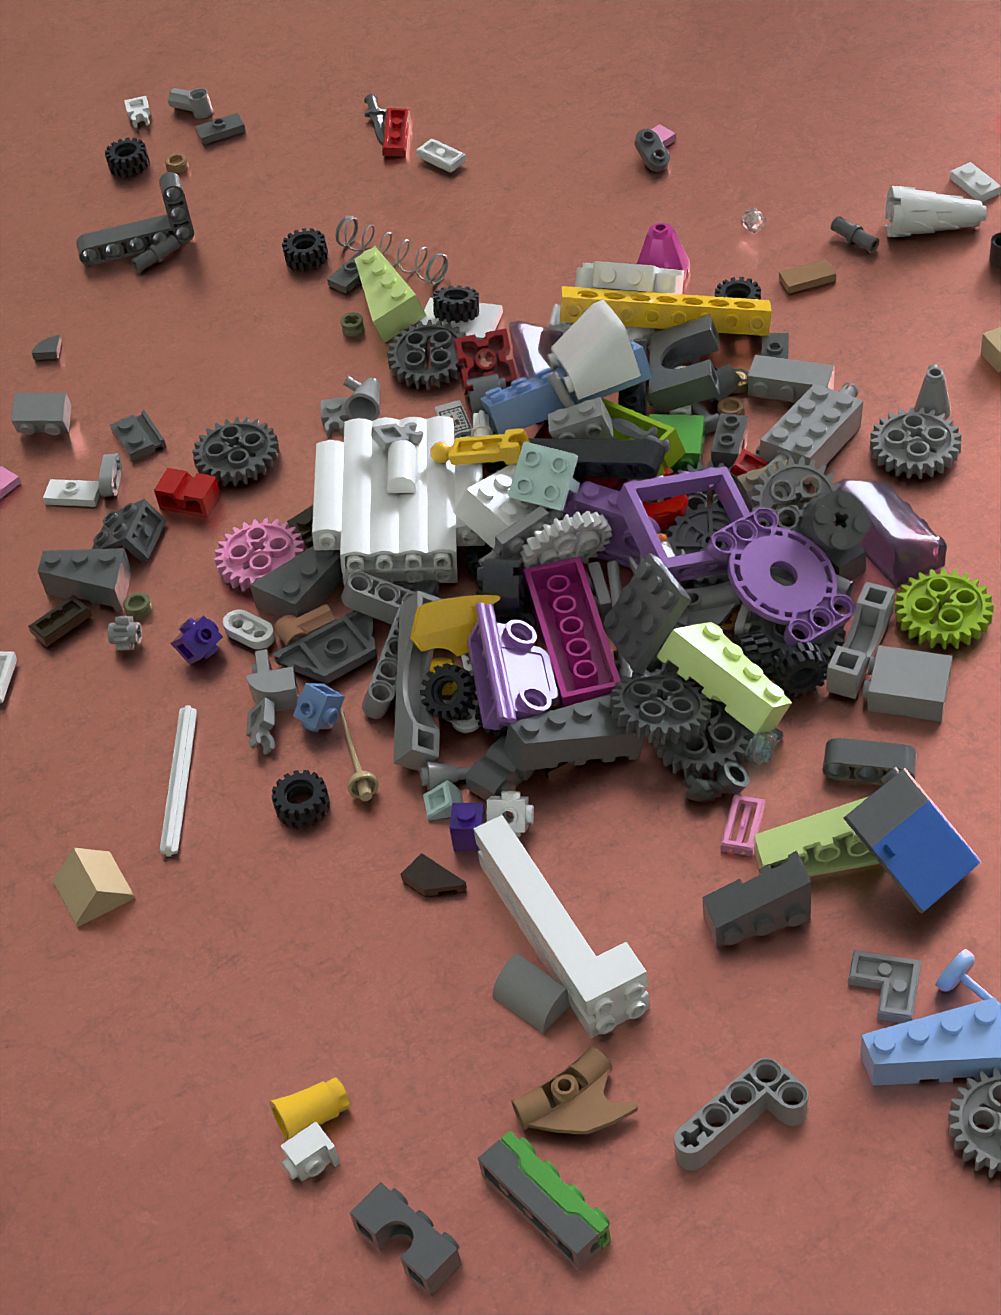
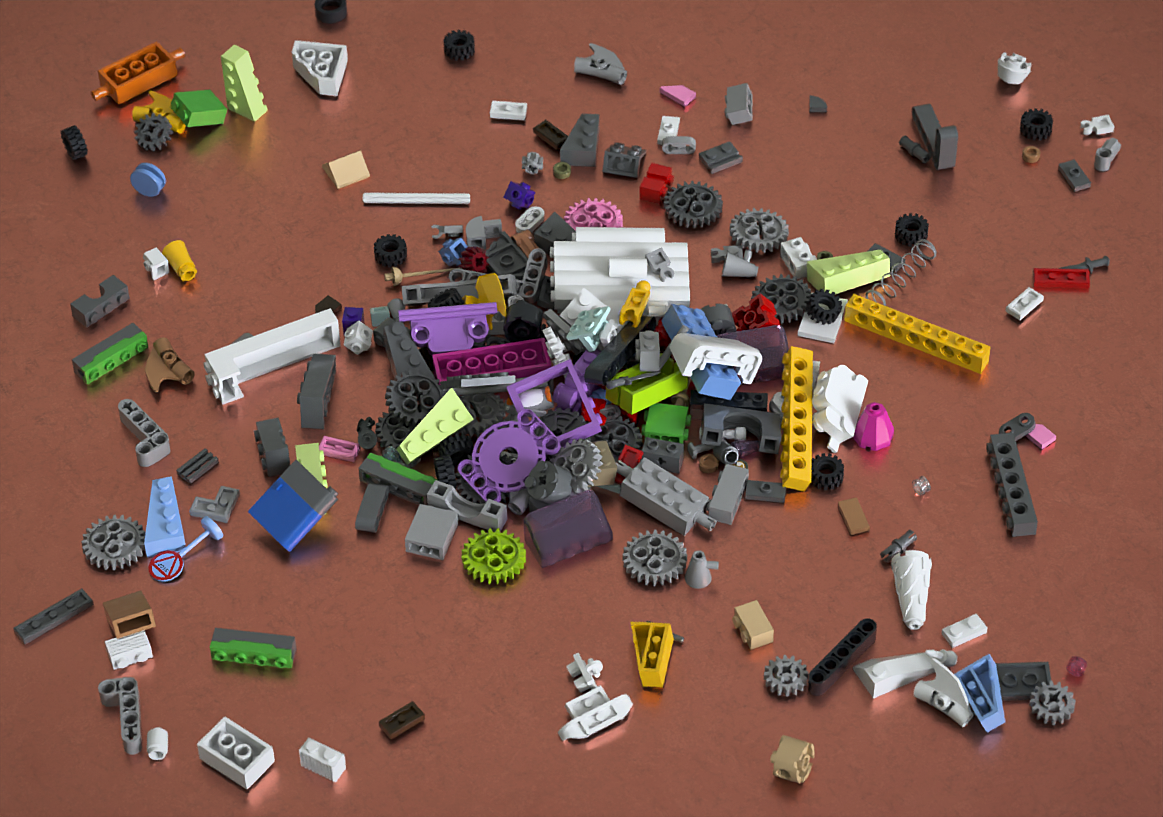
camera: 85 degrees right, 0 degrees up
none -> medium blue head [130,163,166,197]
none -> dark grey tile [176,449,219,484]
none -> dark grey wedge [297,354,336,429]
none -> dark grey piece [358,452,438,505]
none -> dark red gear [458,246,489,273]
none -> light grey gear [729,208,789,253]
none -> white brick [780,237,817,280]
none -> yellow brick [844,294,990,374]
none -> dark grey brick [986,433,1038,537]
none -> white cone [998,52,1032,84]

